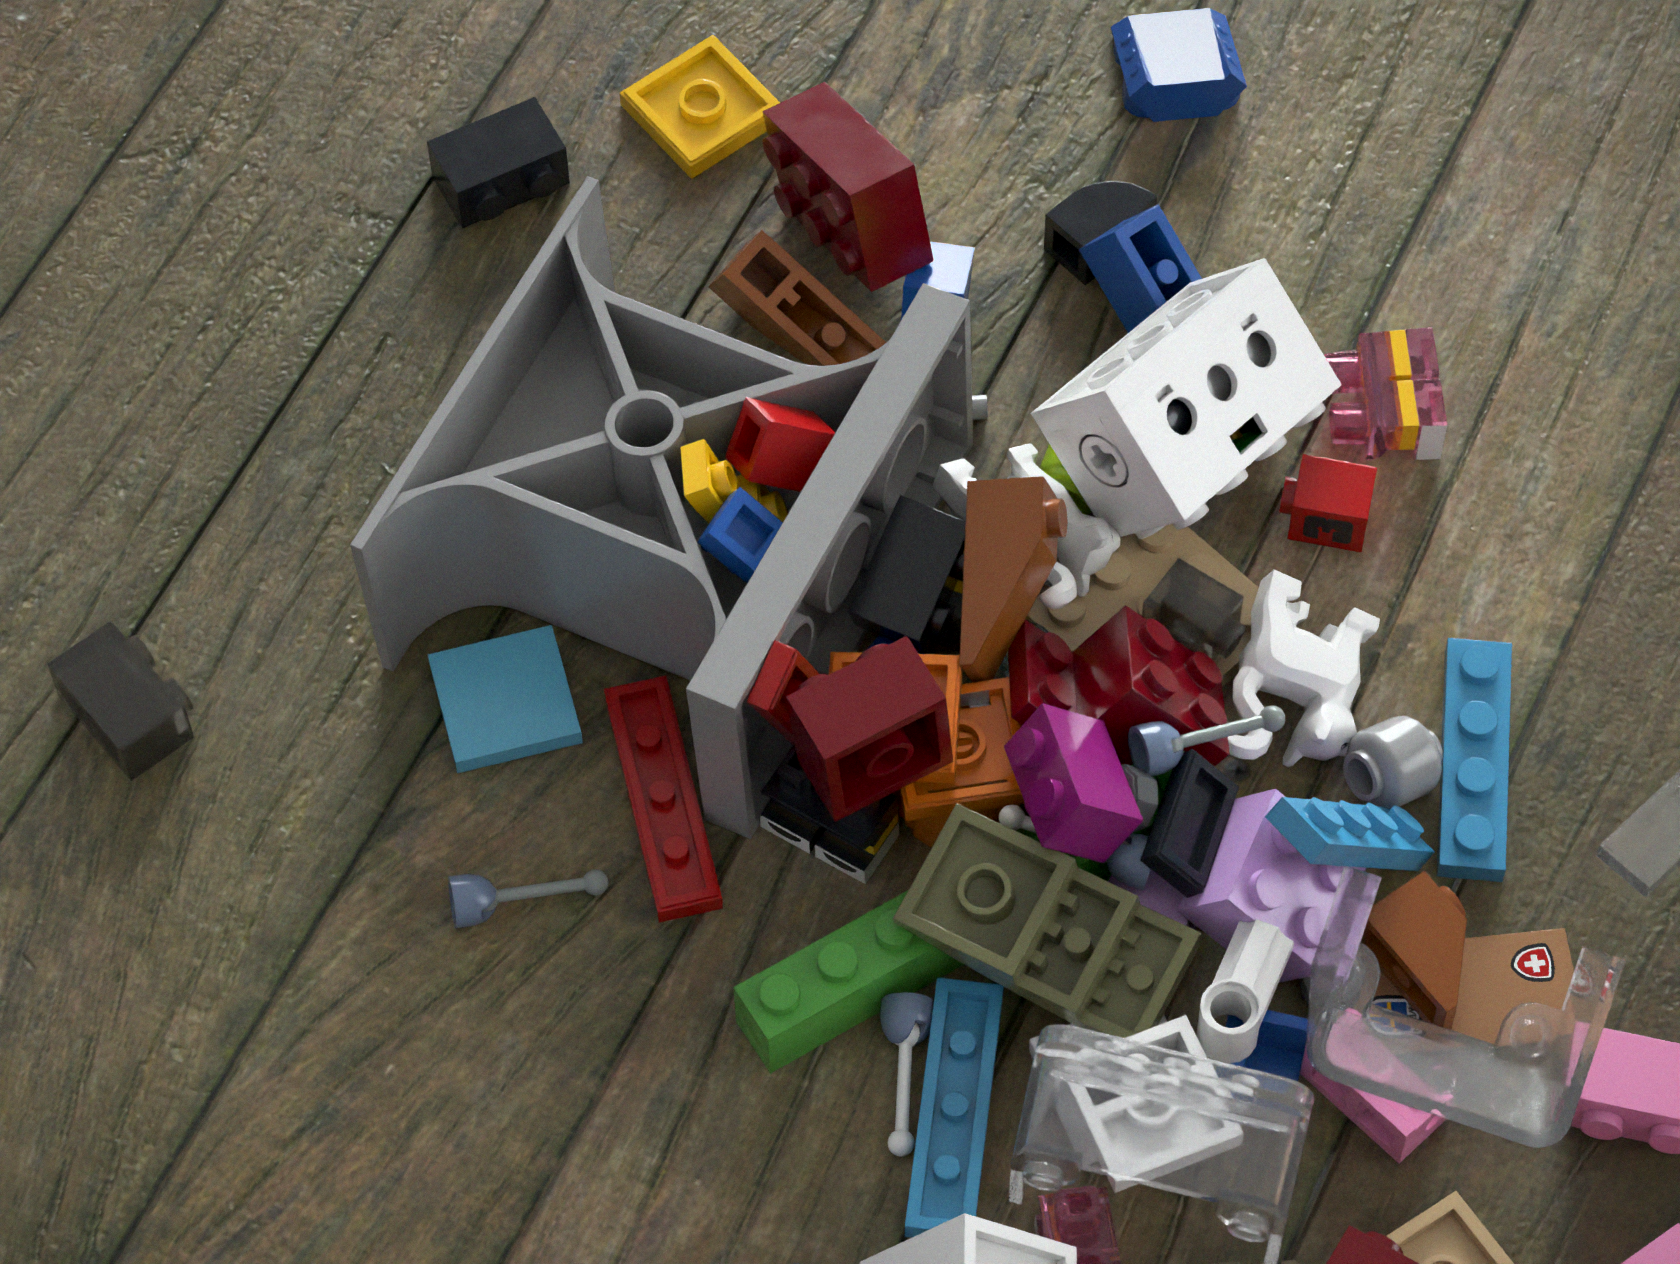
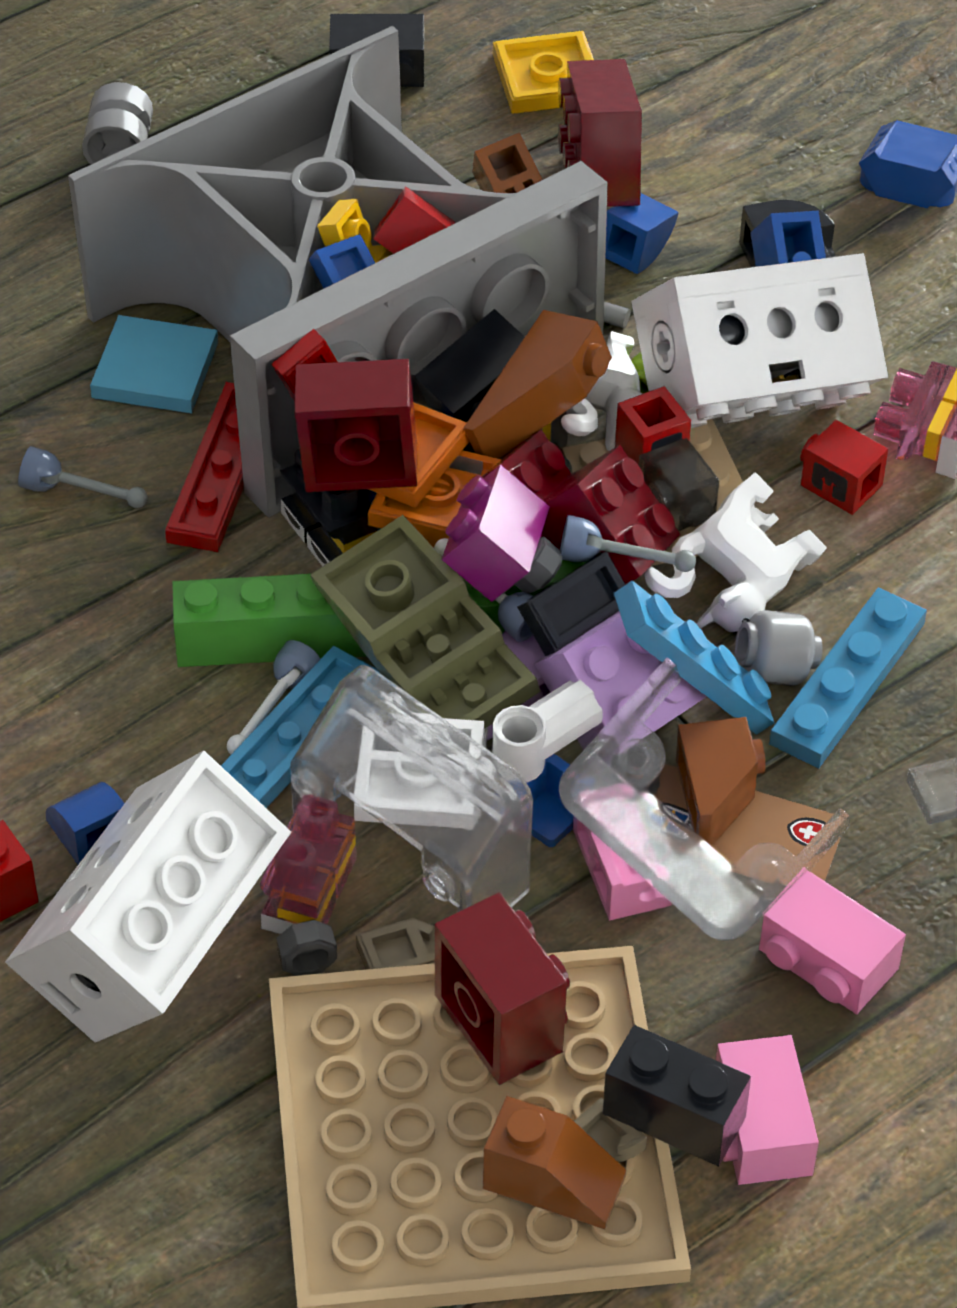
camera: 25 degrees right, 10 degrees down
none -> light grey wheel [82,82,153,164]
none -> red brick [615,386,691,481]

